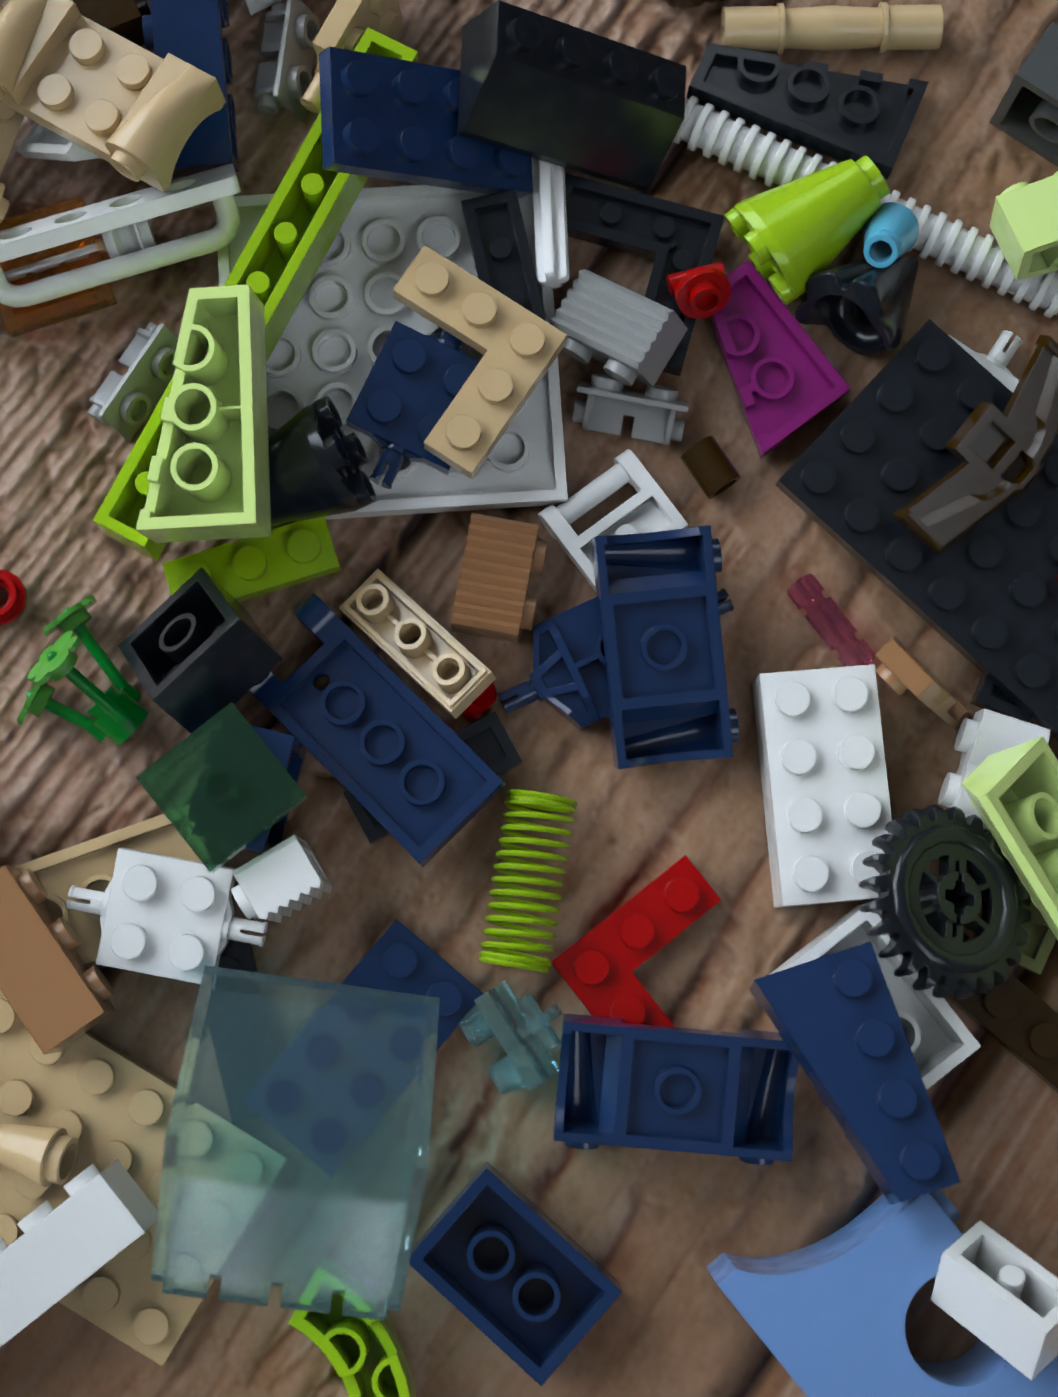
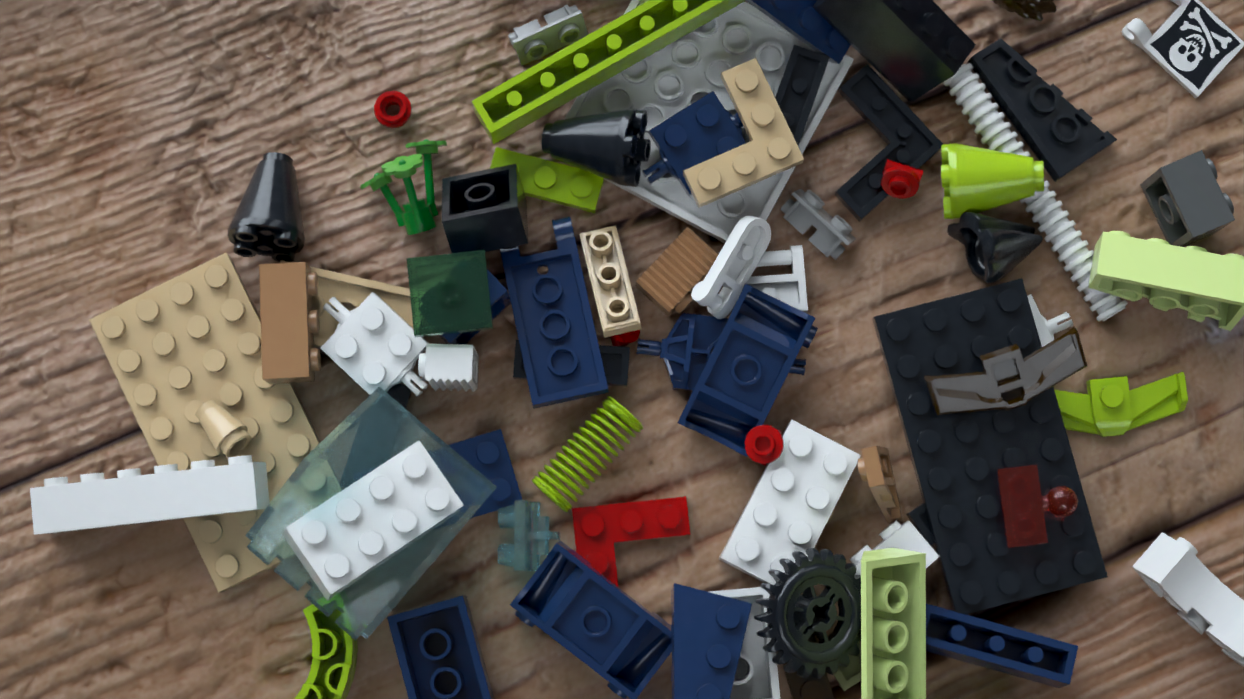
camera: 35 degrees right, 0 degrees up
yellowish green wedge [136,284,271,543] -> none
white axle [531,157,570,289] -> none
light grey brick [550,269,688,387] -> none
dark brown hinge [680,435,741,499] -> none
magenta wing [709,260,851,459] -> none
tan piece [721,2,944,54] -> none
clear pink axle [787,573,875,667] -> none
medium azure cone [863,202,919,268] -> none
none -> white brick [283,440,464,601]
none -> white plate [691,216,771,319]
none -> red plate [745,425,784,466]

